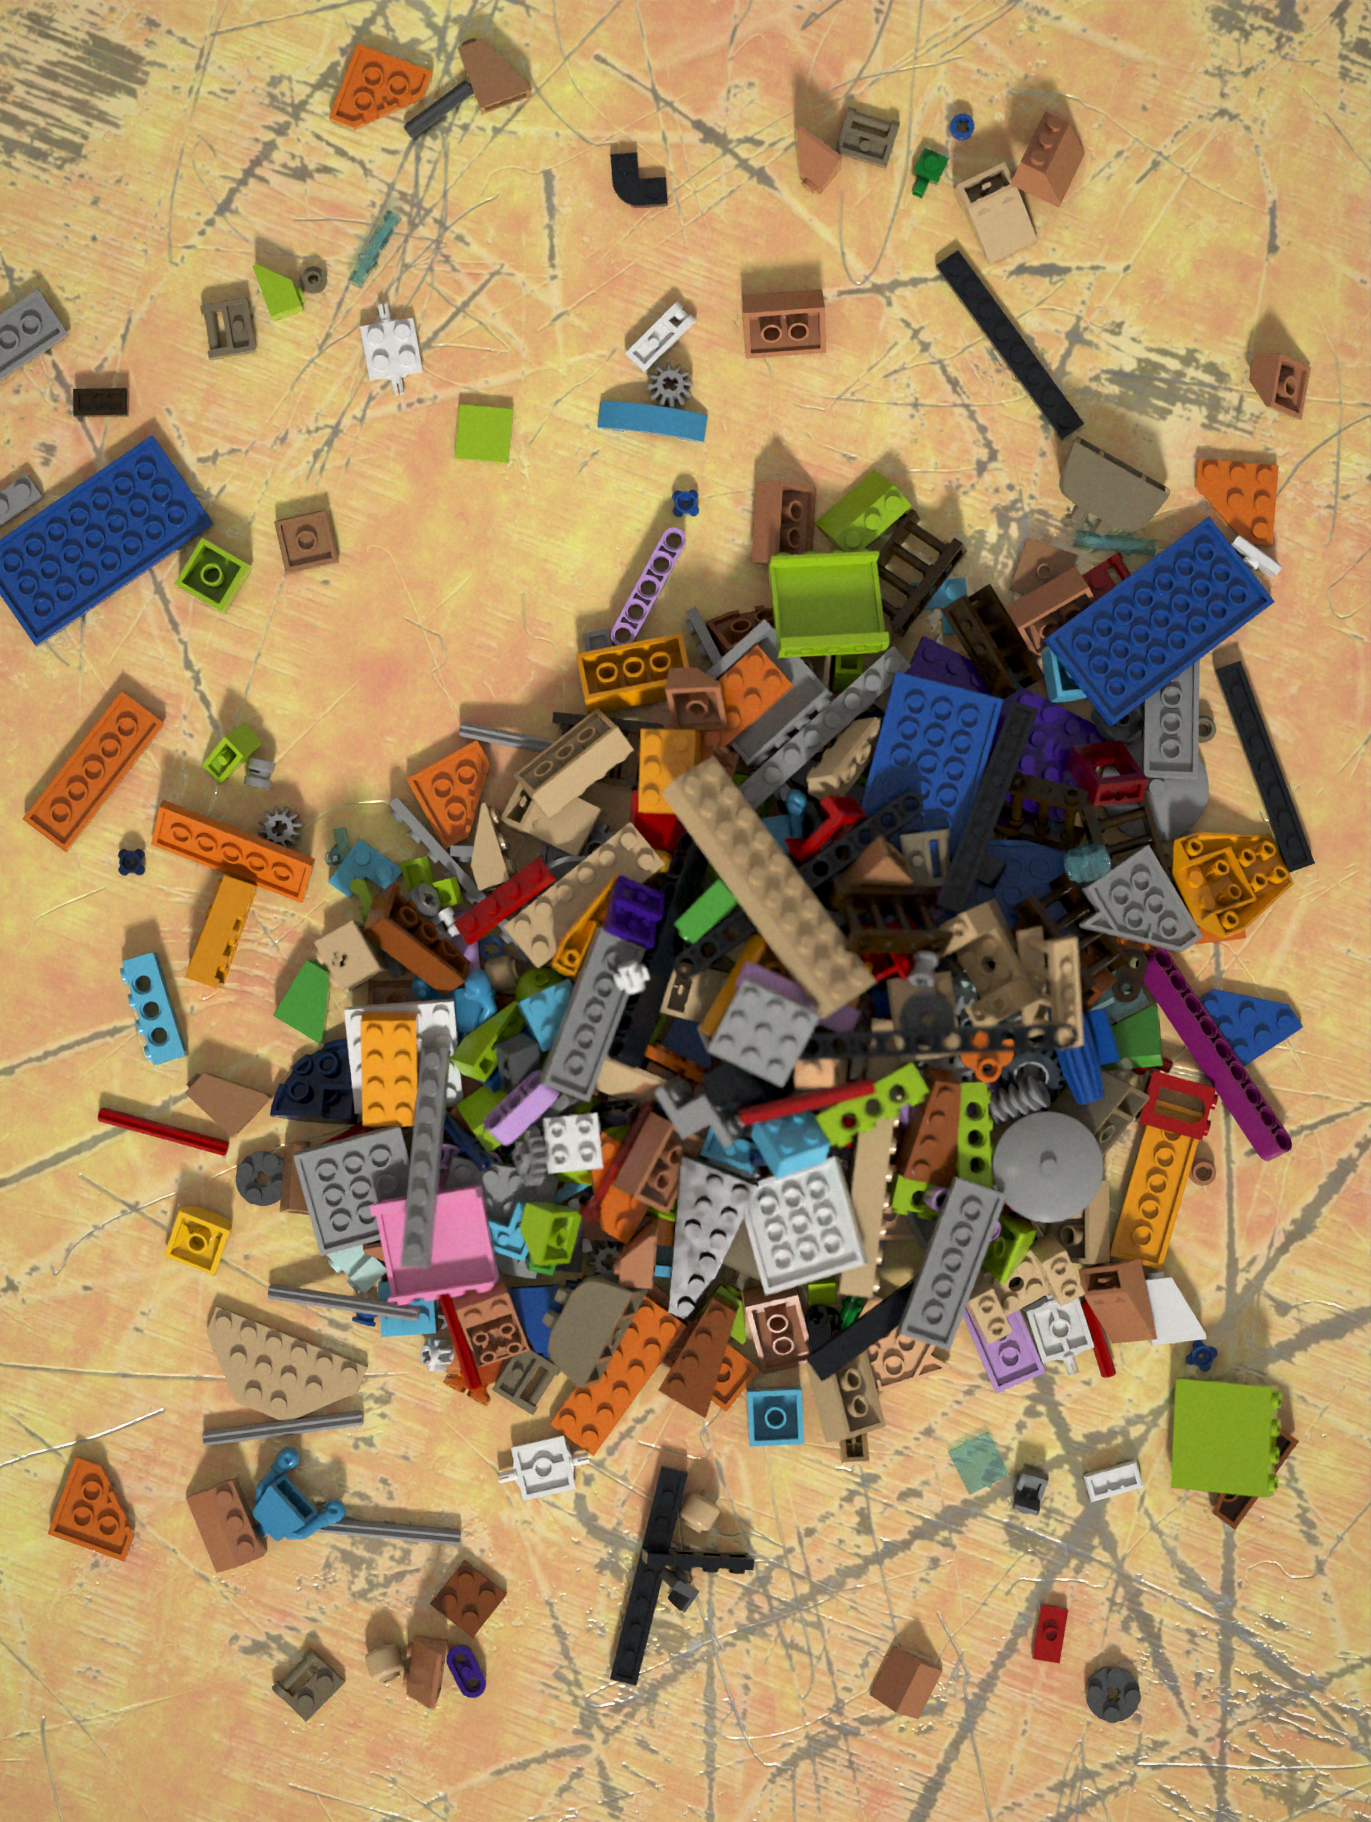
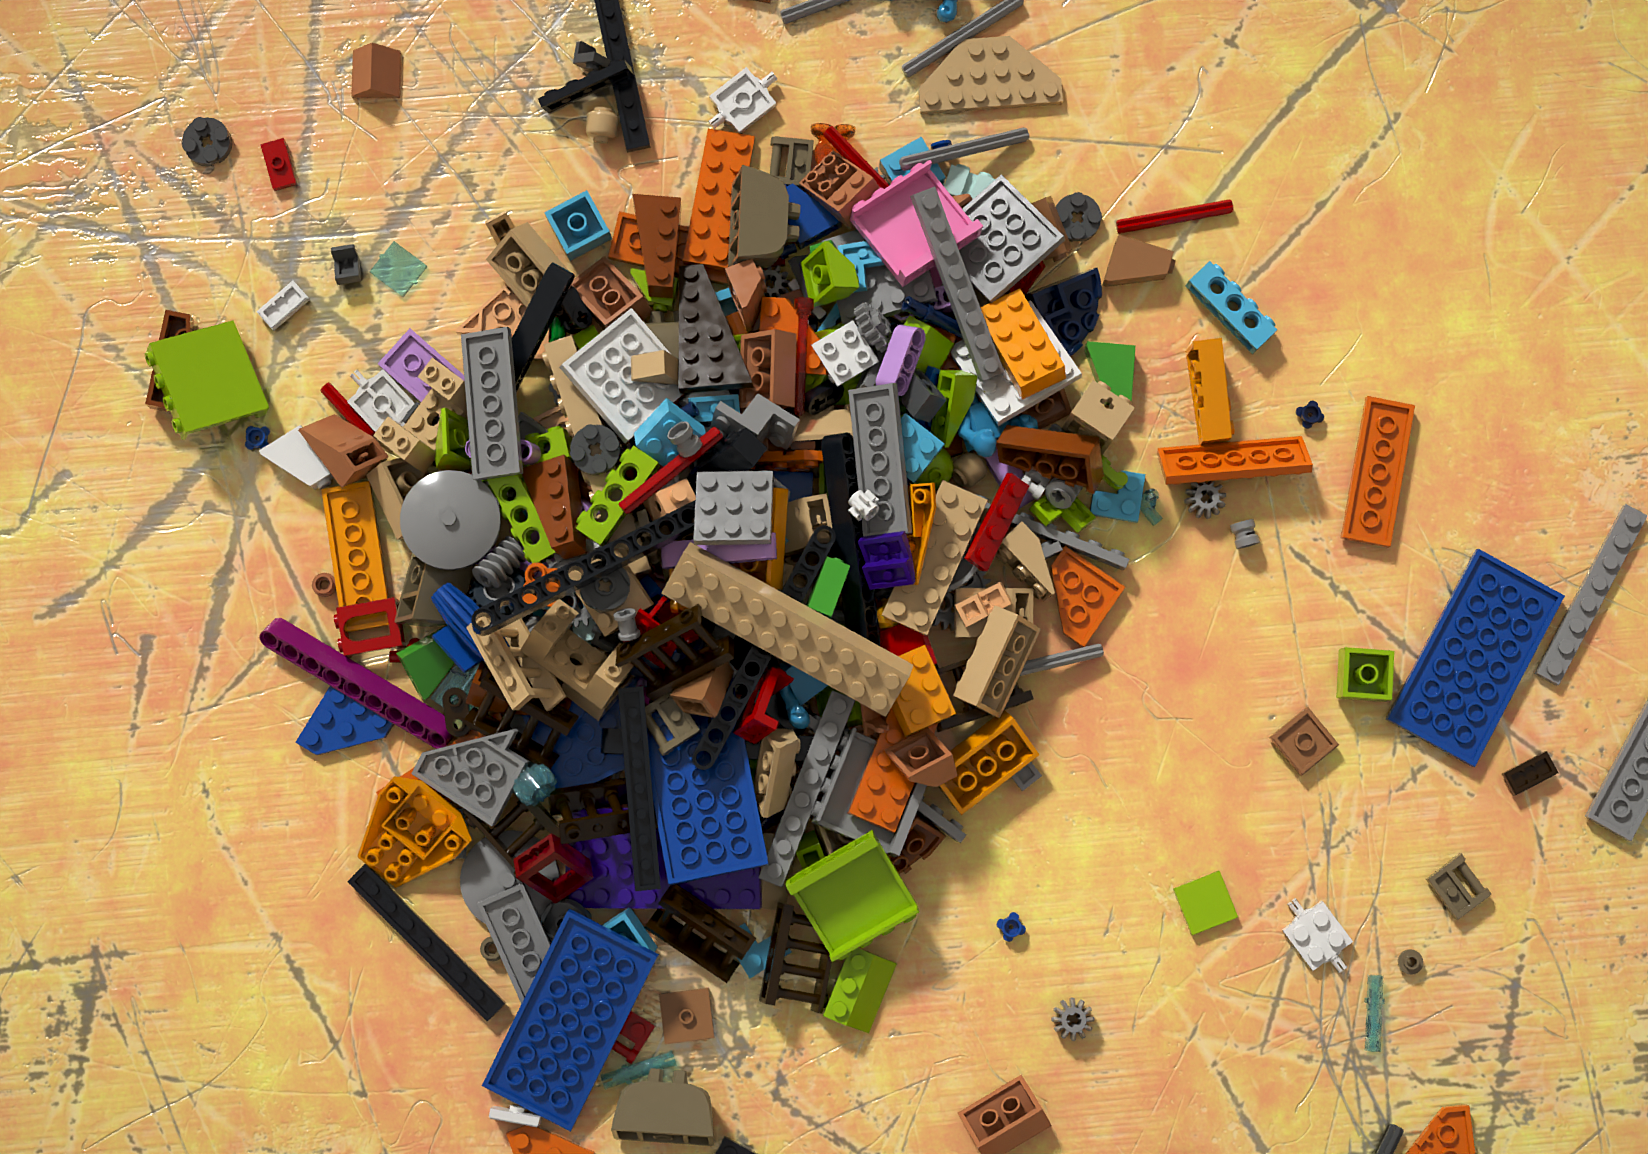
camera: 160 degrees right, 5 degrees down
yellow slope [164,1206,233,1276] -> none
lime slope [202,723,263,784] -> none
lime slope [252,264,306,321] -> none
white gear [420,1338,454,1372] -> none
blue bush [480,937,504,960] -> none
dark azure slope [597,401,708,443] -> none
lavender beam [611,527,686,646] -> none
white plate [625,301,697,374] -> none
nougat slope [751,480,816,566] -> none
nougat slope [1005,566,1096,659] -> none
none -> dark grey plate [570,424,621,475]
none -> tan slope [631,350,679,385]
none -> light grey wheel [667,421,702,457]
none -> light nougat slope [955,581,1012,627]

